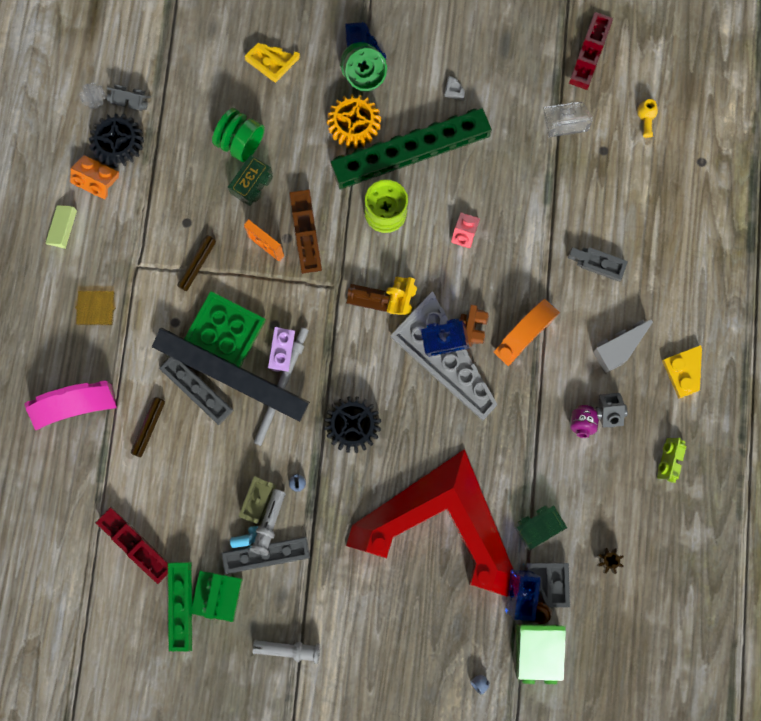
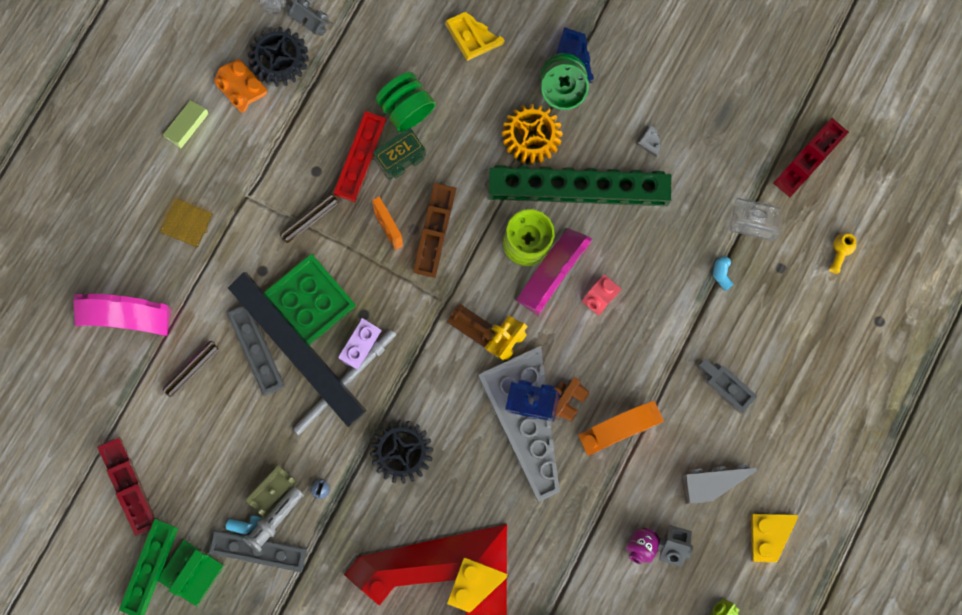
camera: 10 degrees right, 0 degrees up
none -> red plate [334,111,387,203]
none -> yellow wing [447,558,508,613]
none -> dark pink windscreen [516,228,592,316]
none -> medium azure arm [713,256,734,291]

